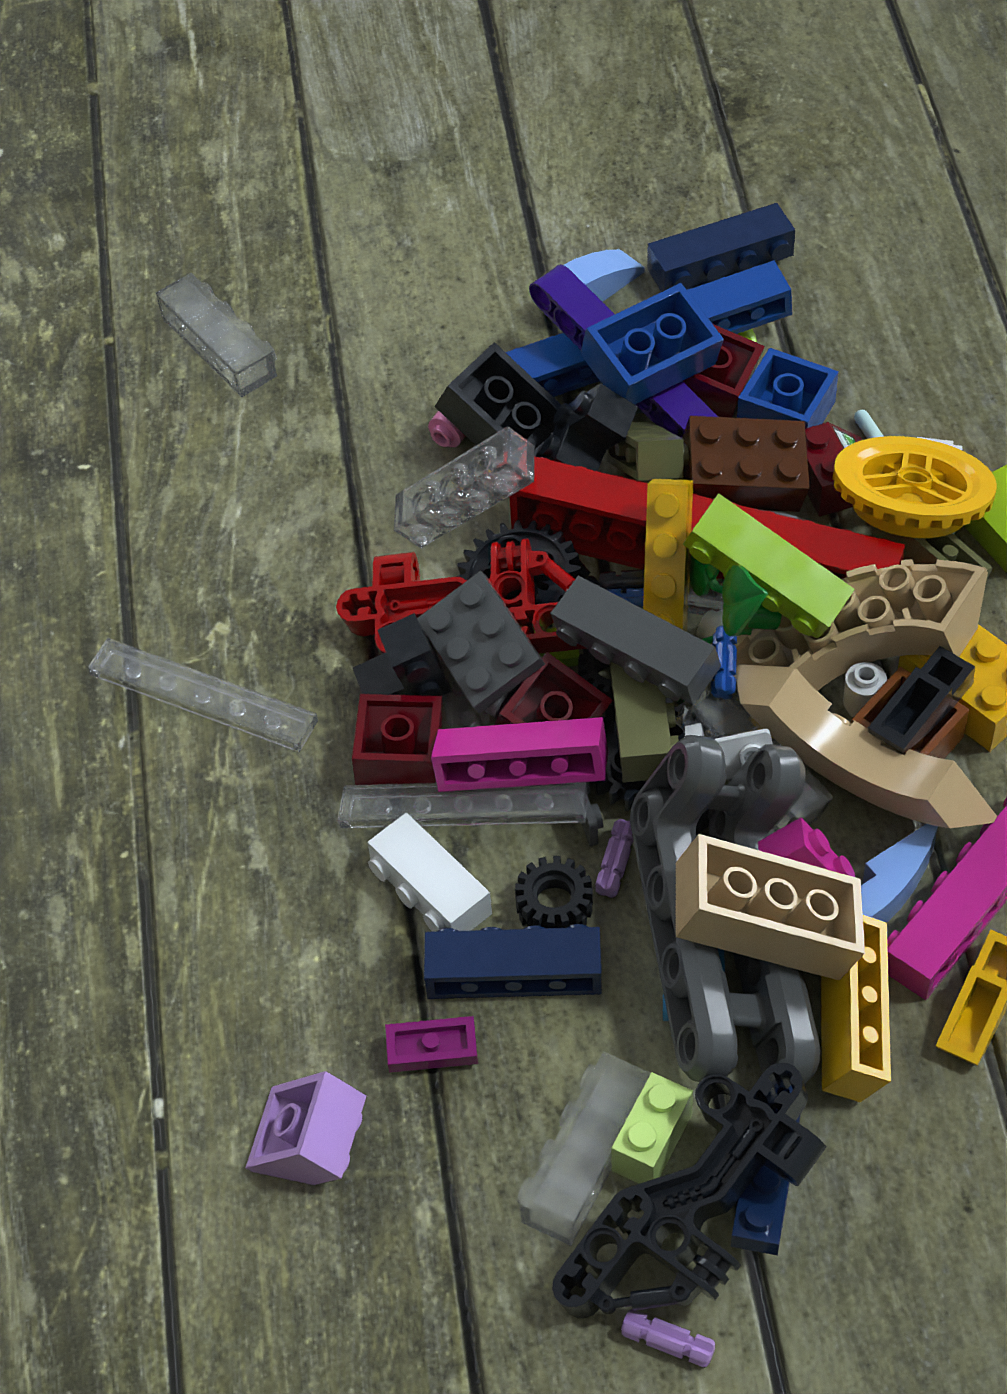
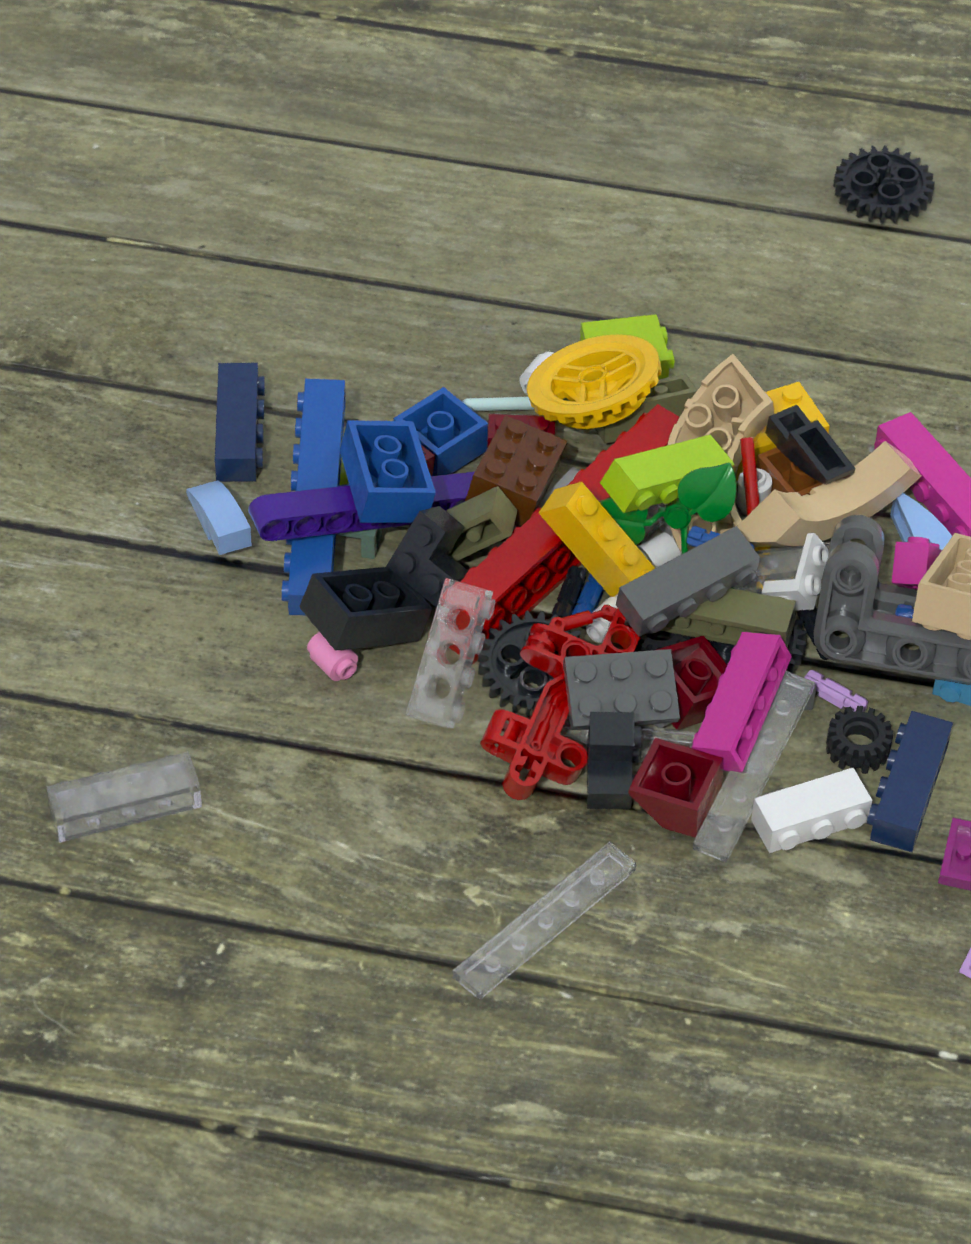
camera: 75 degrees left, 5 degrees down
none -> red bar [740,437,760,516]

